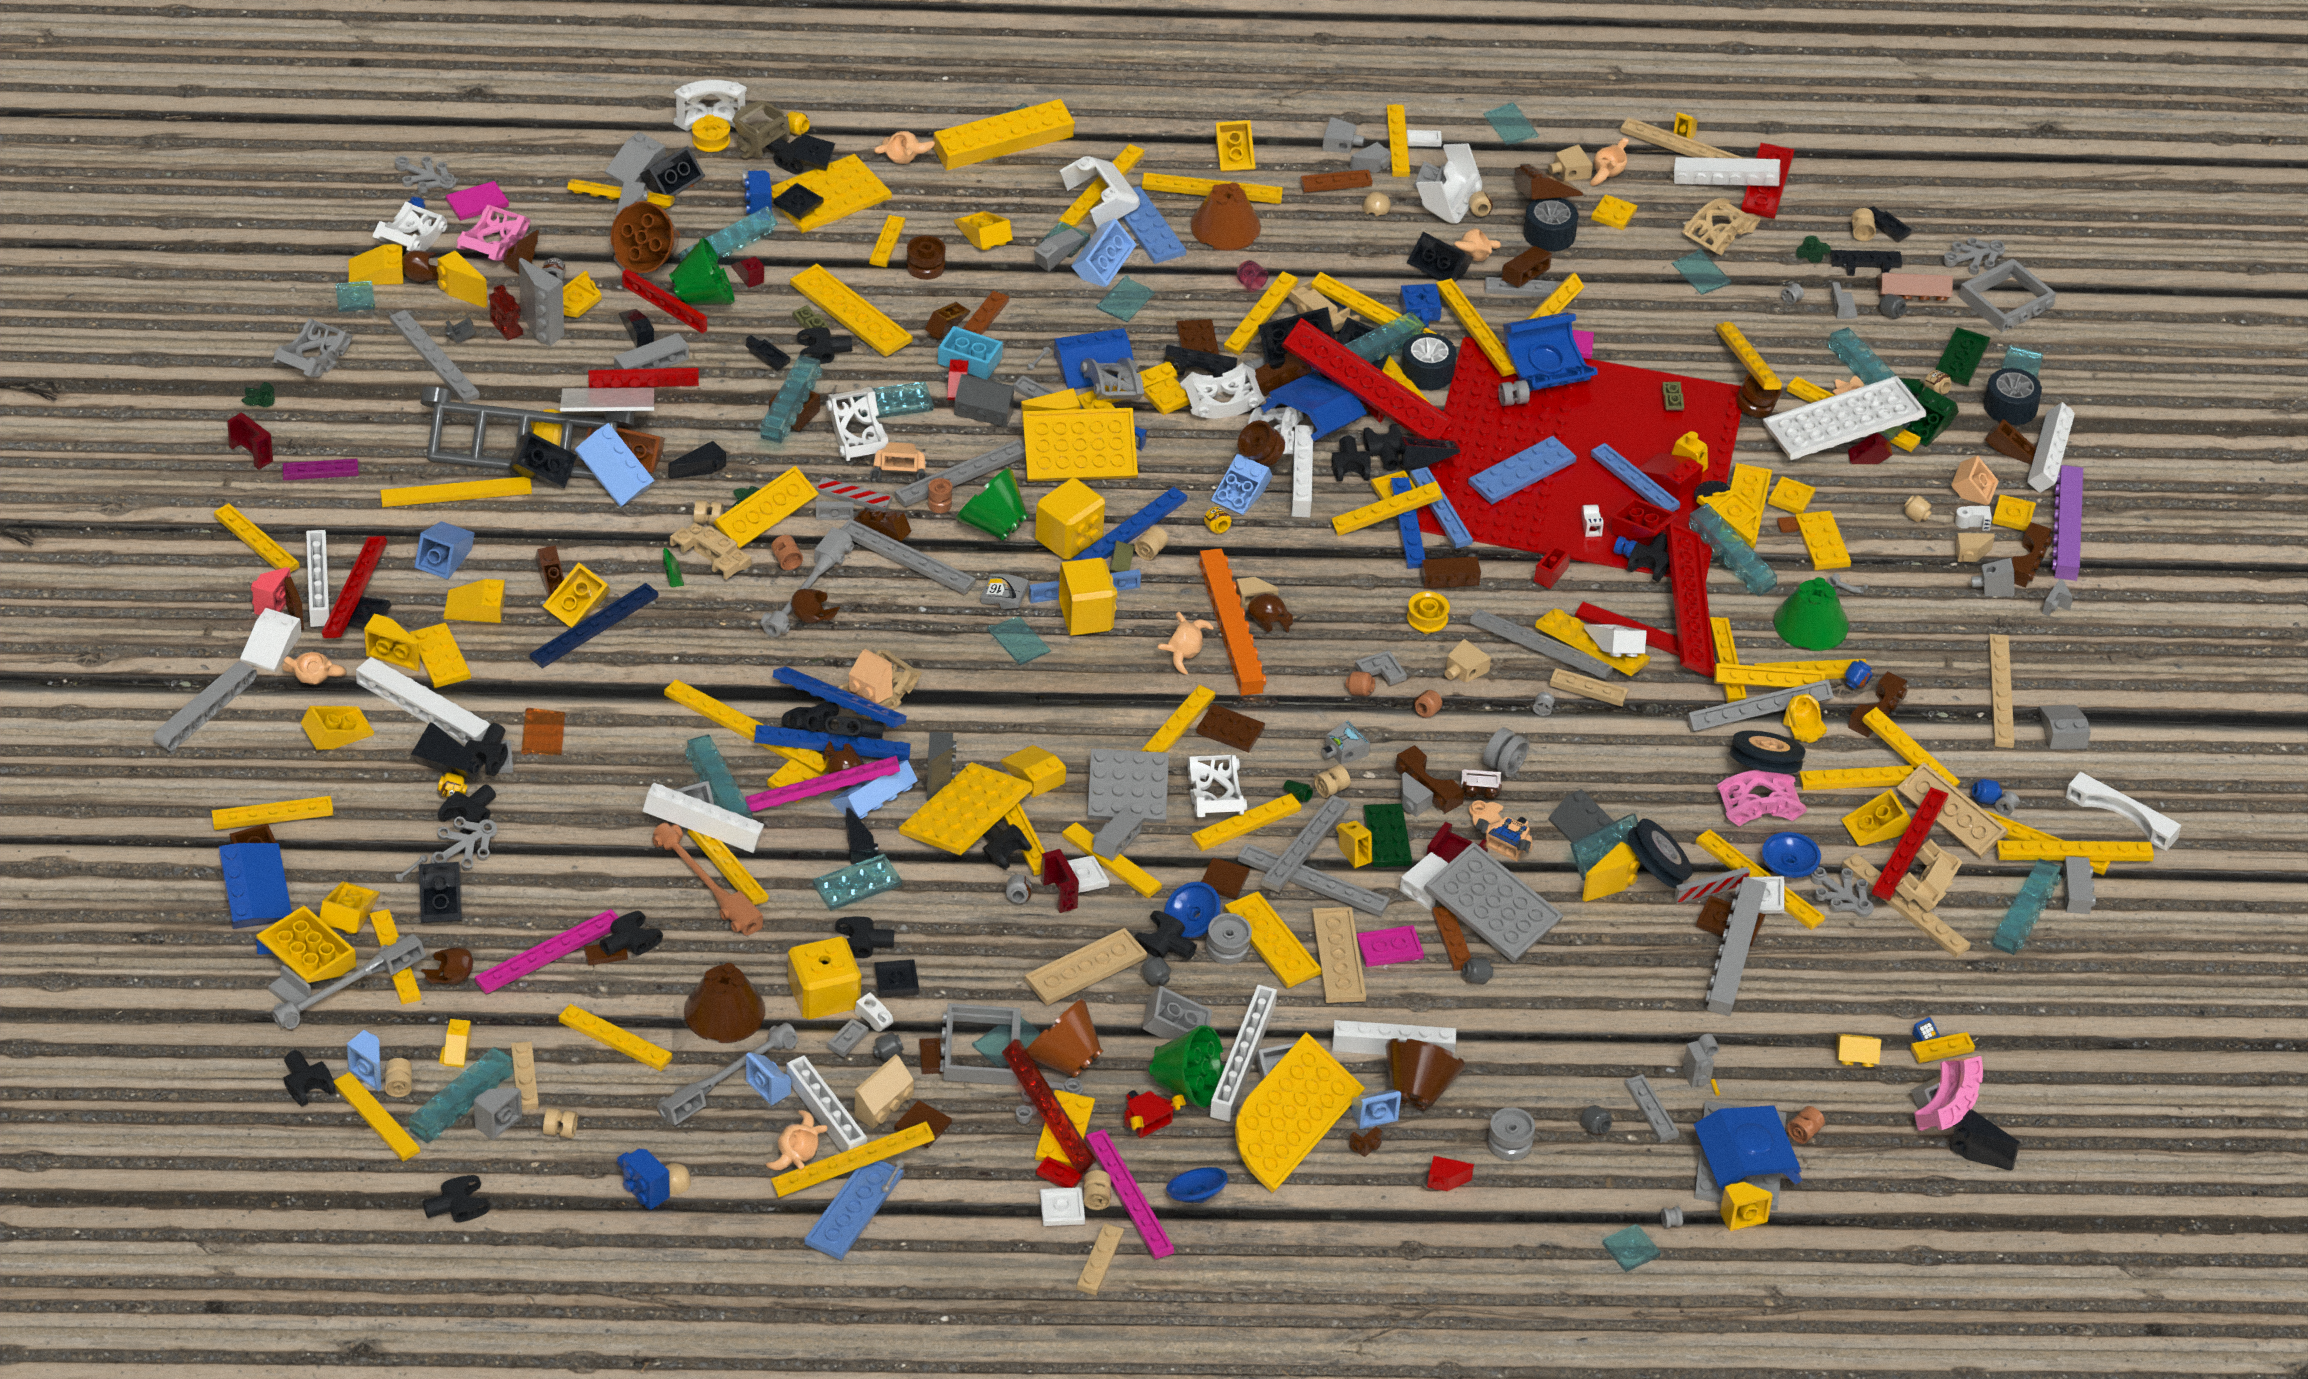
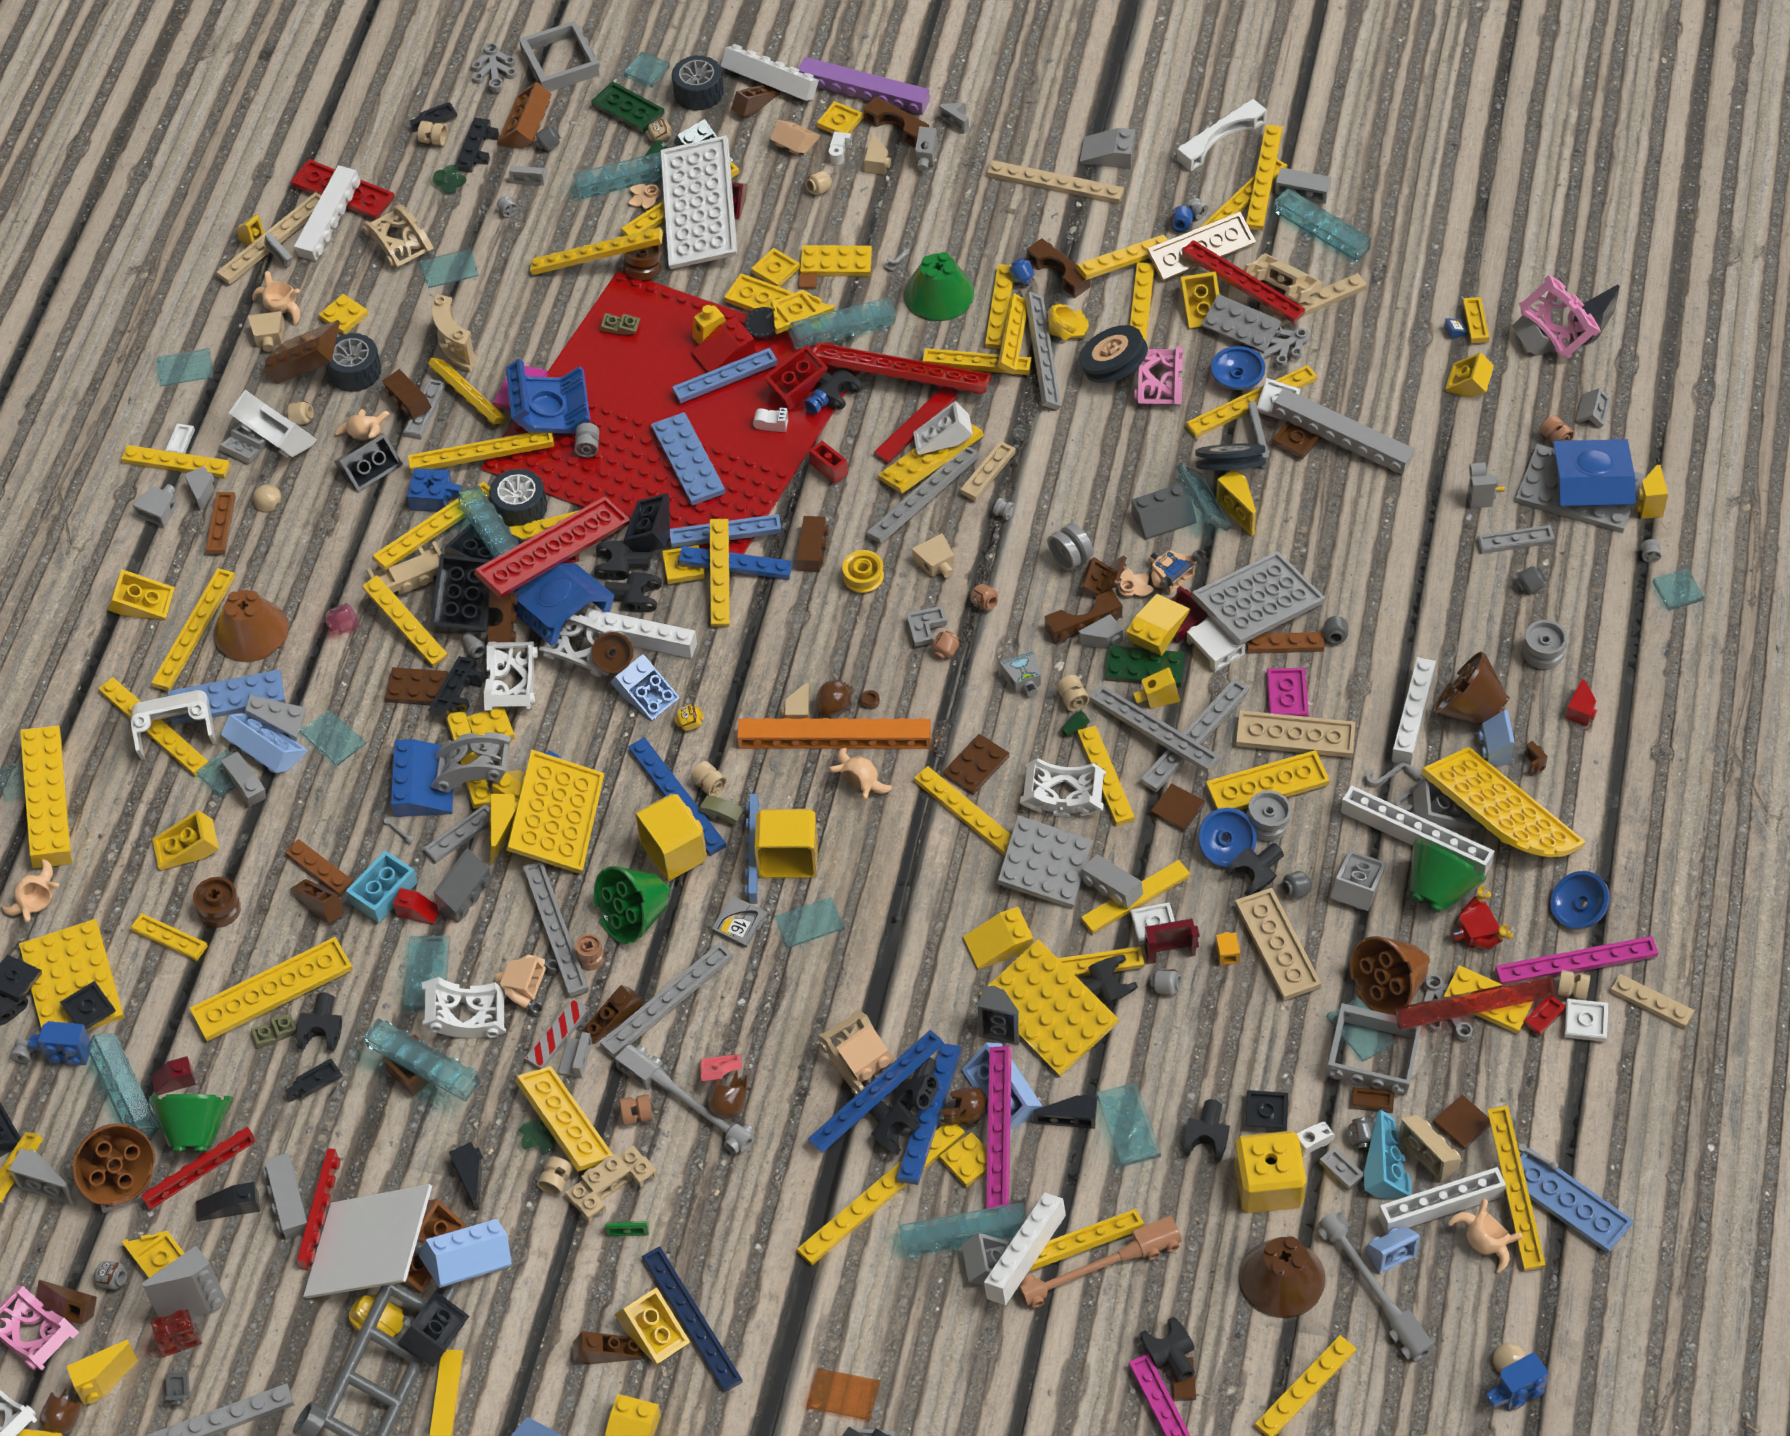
camera: 70 degrees left, 10 degrees up
none -> light grey wing [245,695,306,742]
none -> light grey tile [264,232,292,268]
none -> tan fence [432,294,477,372]
none -> coral tile [700,1054,742,1081]
none -> reddish brown tile [860,690,880,710]
none -> yellow slope [1126,594,1190,656]
none -> light grey plate [1201,294,1281,353]
none -> light orange brick [1216,932,1240,966]
none -> medium azure wedge [1364,1110,1412,1199]
none -> light grey piece [1366,762,1425,812]
none -> light grey panel [1576,388,1611,428]

